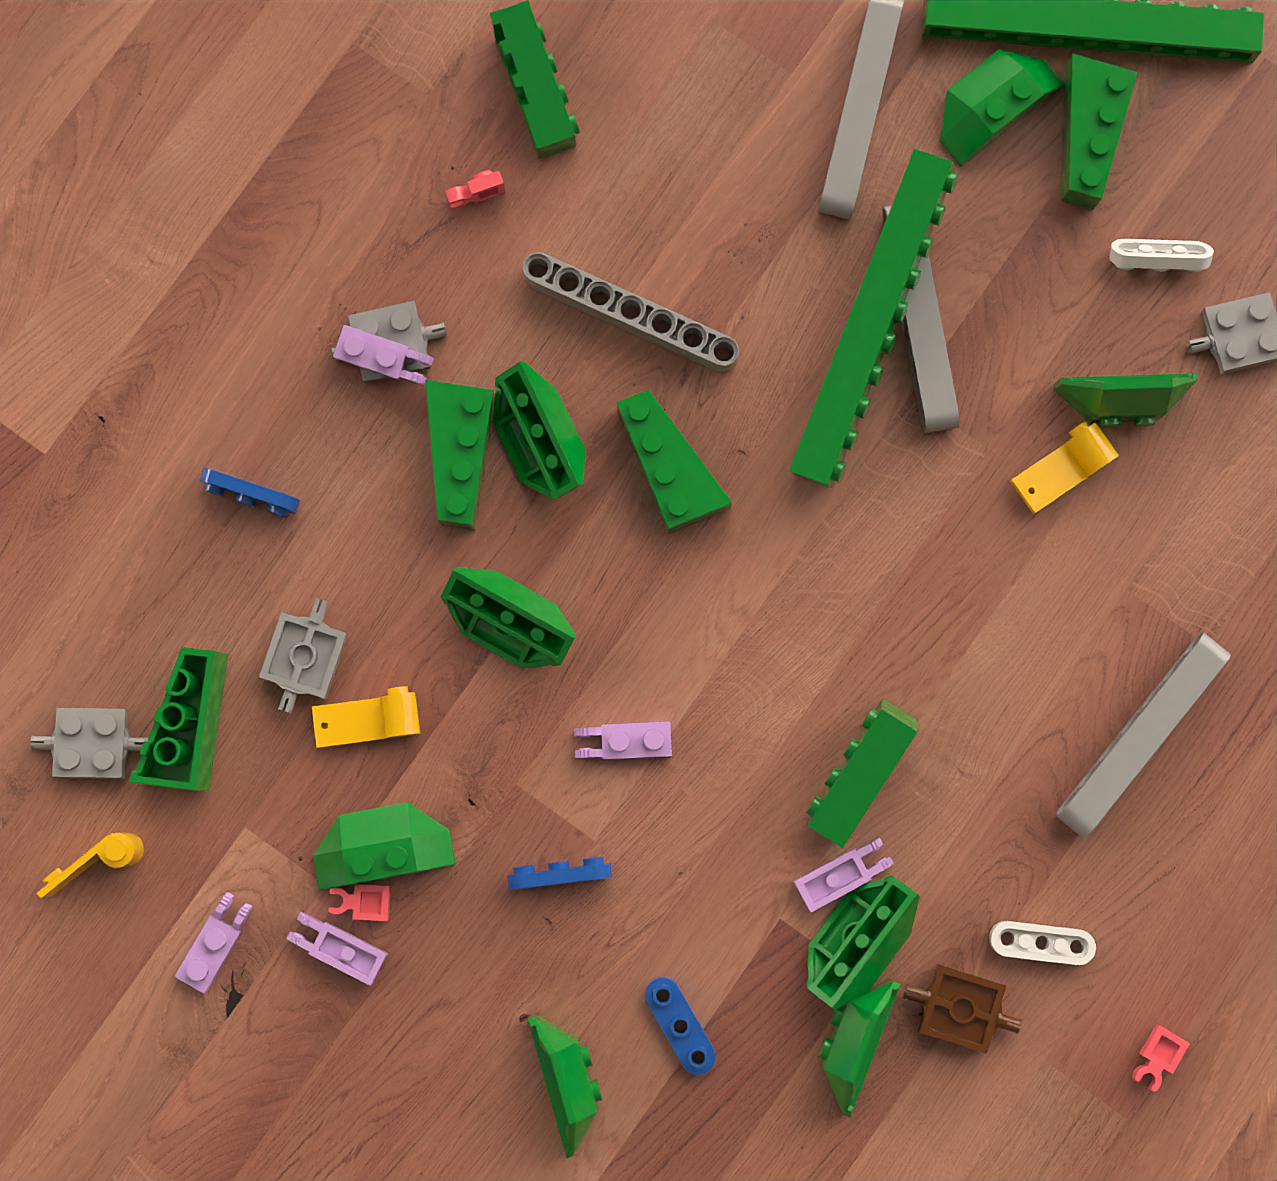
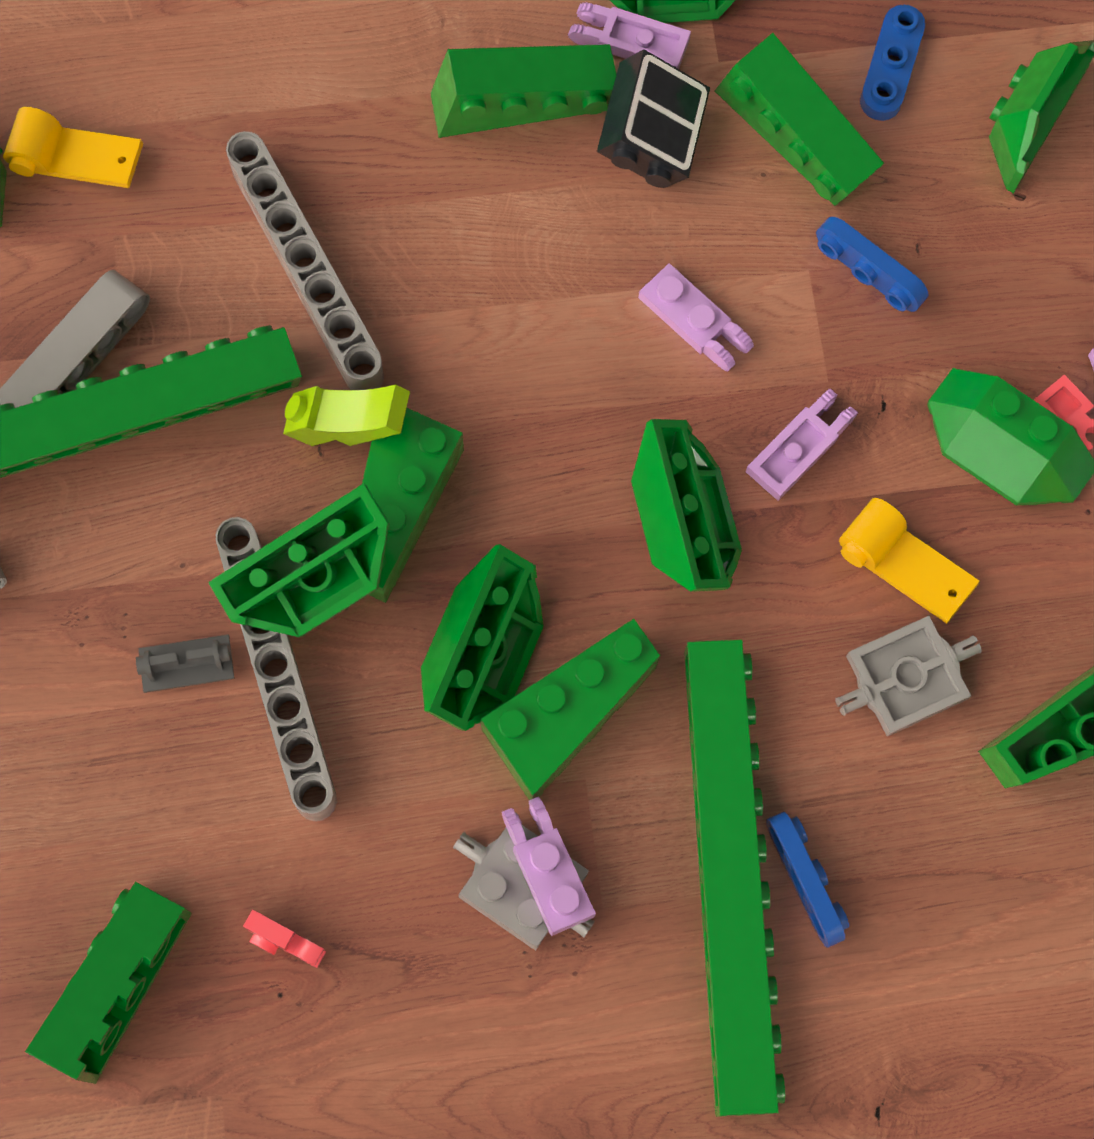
camera: 135 degrees left, 10 degrees down
none -> dark grey hinge [136,634,235,693]
none -> green wedge [208,483,389,637]
none -> light grey beam [226,131,384,390]
none -> lime slope [283,384,410,446]
none -> black brick [597,49,710,188]
none -> green brick [684,640,785,1117]
none -> green wedge [714,33,884,206]
none -> lavender hinge [746,389,858,501]

